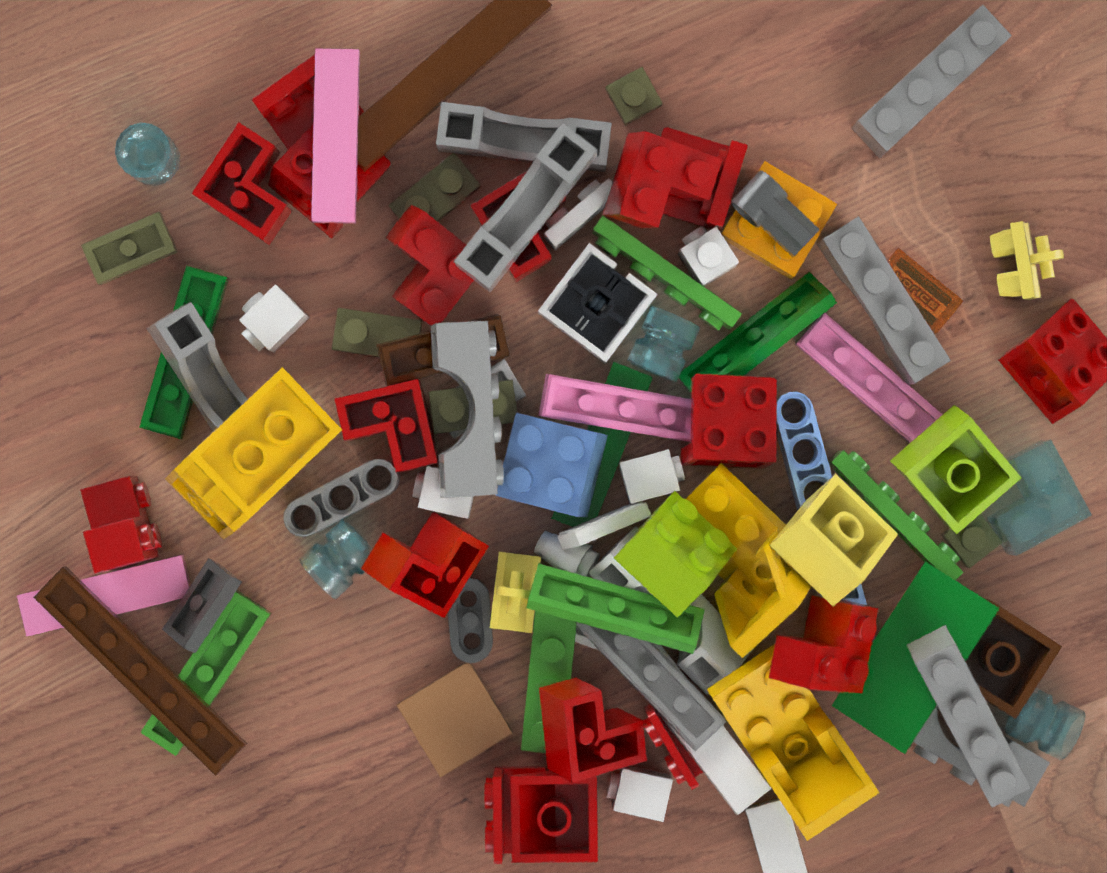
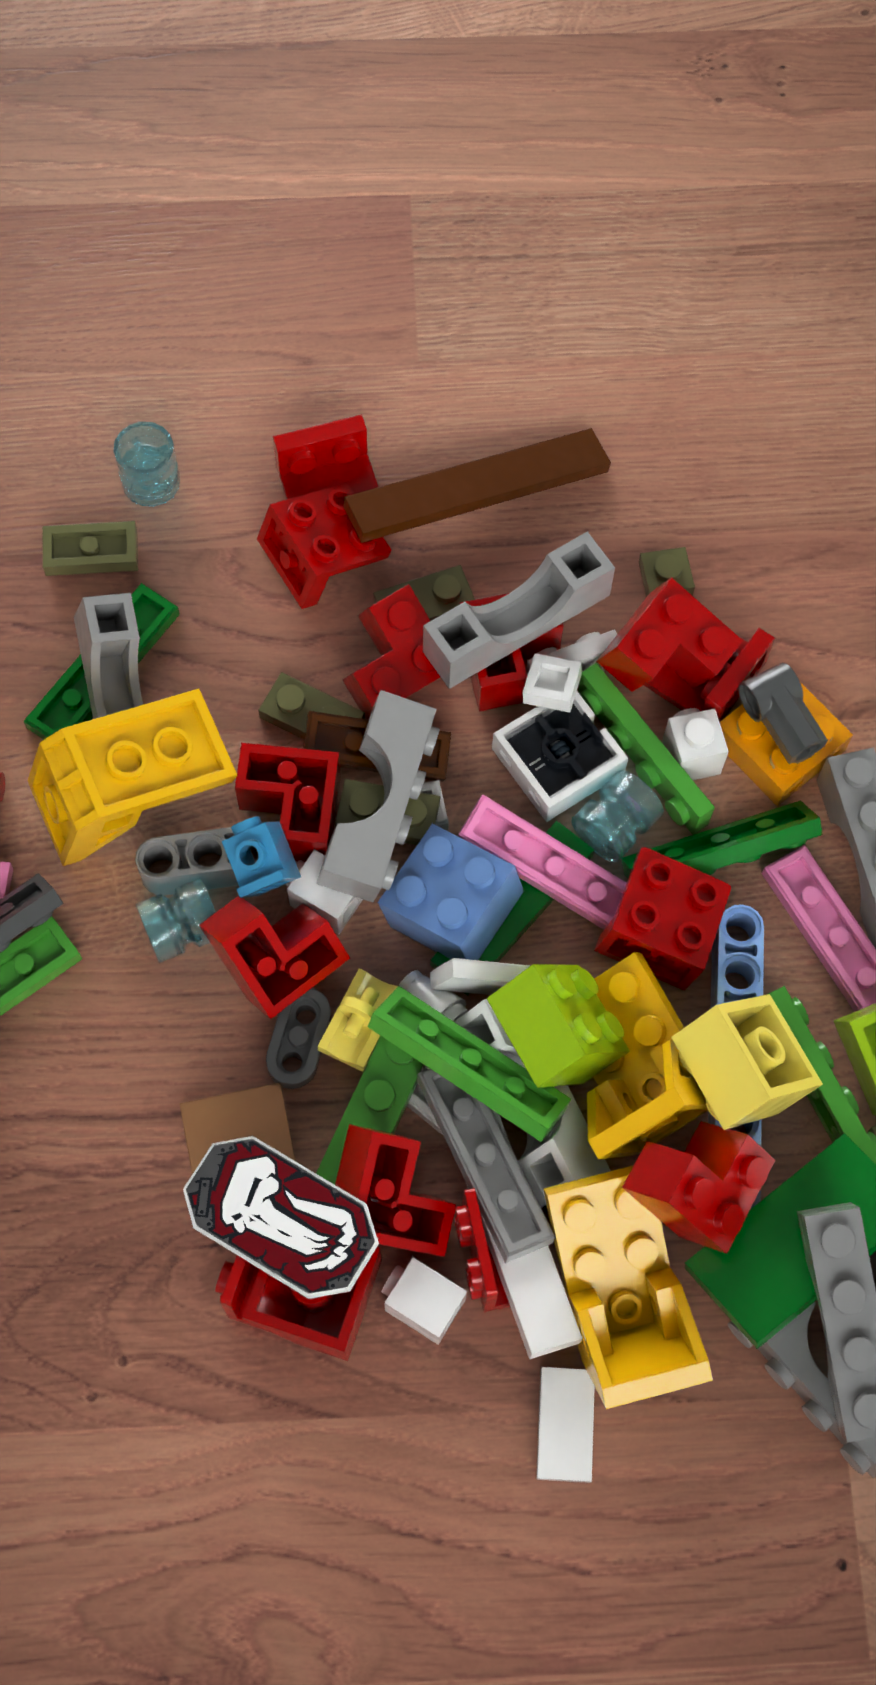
camera: 15 degrees right, 20 degrees down
red brick [191,122,292,245] -> none
white brick [239,284,310,353] -> none
bright pink tile [311,48,360,224] -> none
light grey arch [436,102,612,172] -> none
white brick [619,449,685,504] -> none
none -> shield [183,1136,379,1299]
none -> dark azure brick [222,816,301,898]
none -> white plate [522,653,582,712]

